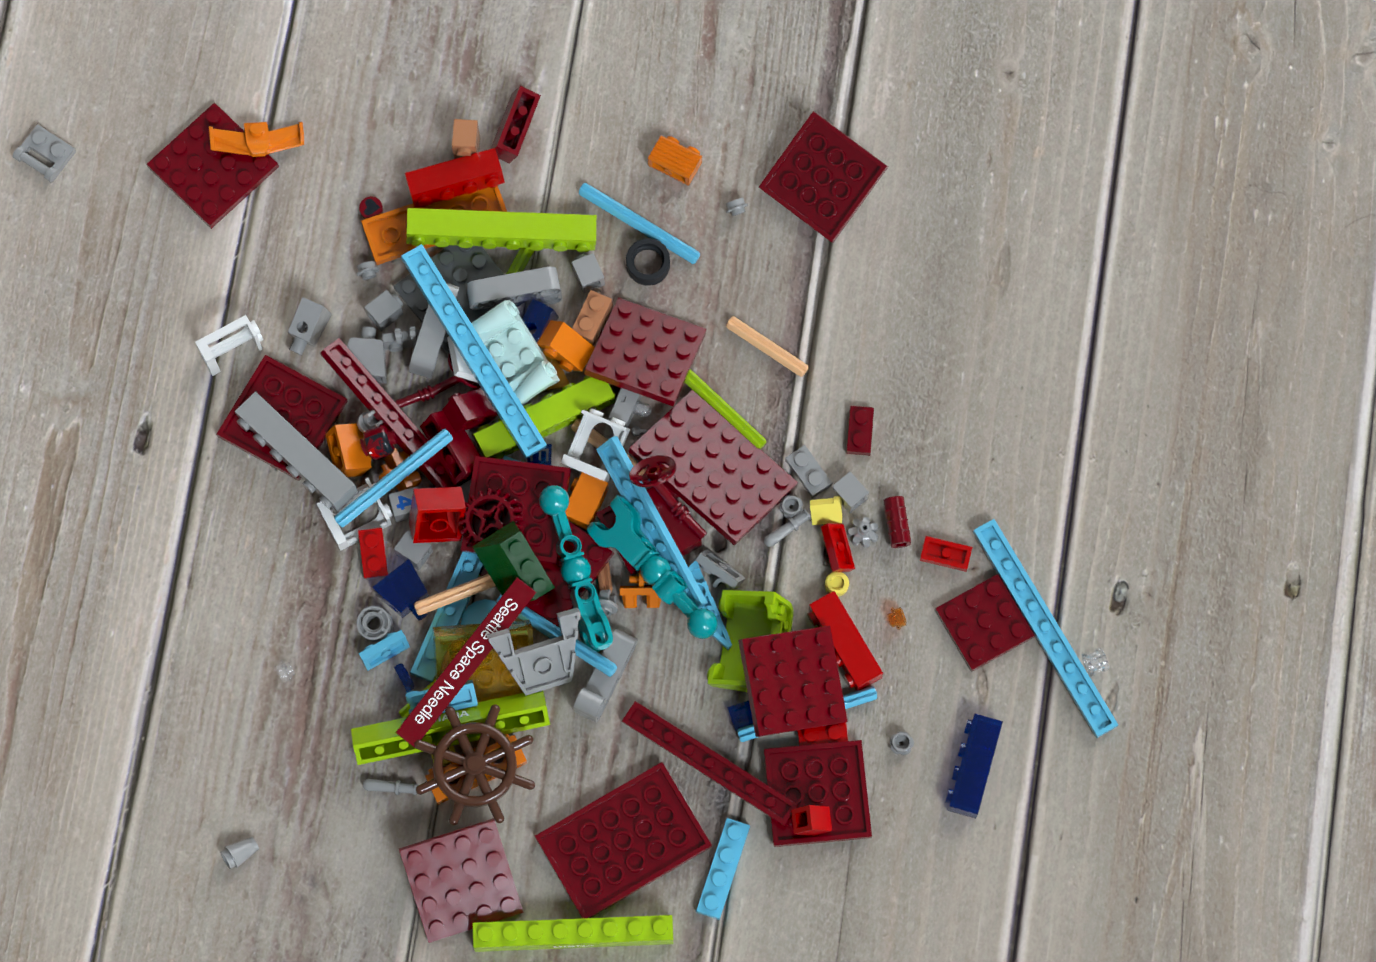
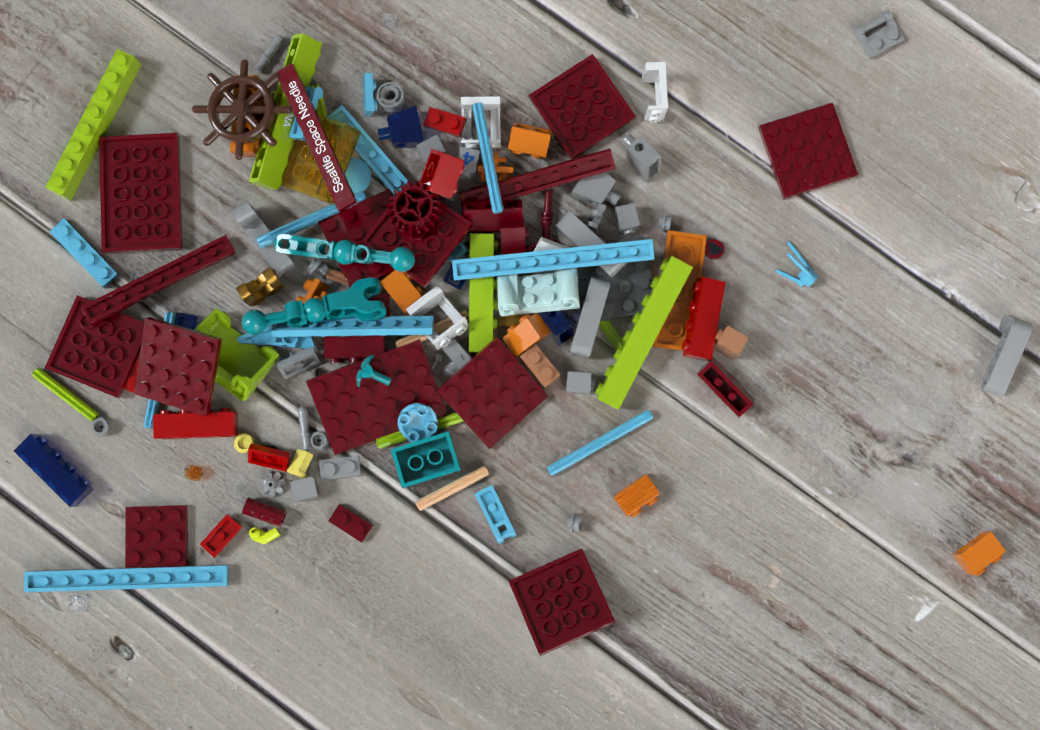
camera: 115 degrees right, 10 degrees up
orange plate [209,122,304,157] -> none
light grey brick [235,392,358,512] -> none
light grey plate [357,410,383,433] -> none
dark red head [360,425,398,460] -> none
clear blue tile [394,663,415,693] -> none
plate [399,818,524,943] -> none
light nougat axle [414,574,496,615] -> none
dark green slope [472,521,555,601] -> none
light grey wing [487,607,581,695] -> none
black tyre [626,238,670,286] -> none
dark red dish [629,455,707,539] -> none
red brick [791,805,832,836] -> none
none -> lime axle [32,368,99,421]
none -> pearl gold piece [236,267,284,307]
none -> neon yellow arm [249,527,281,544]
none -> teal plant [356,354,391,387]
none -> teal brick [390,431,461,488]
none -> medium azure dish [398,403,438,442]
none -> medium azure plate [475,485,517,544]
none -> medium azure plant [776,241,819,287]

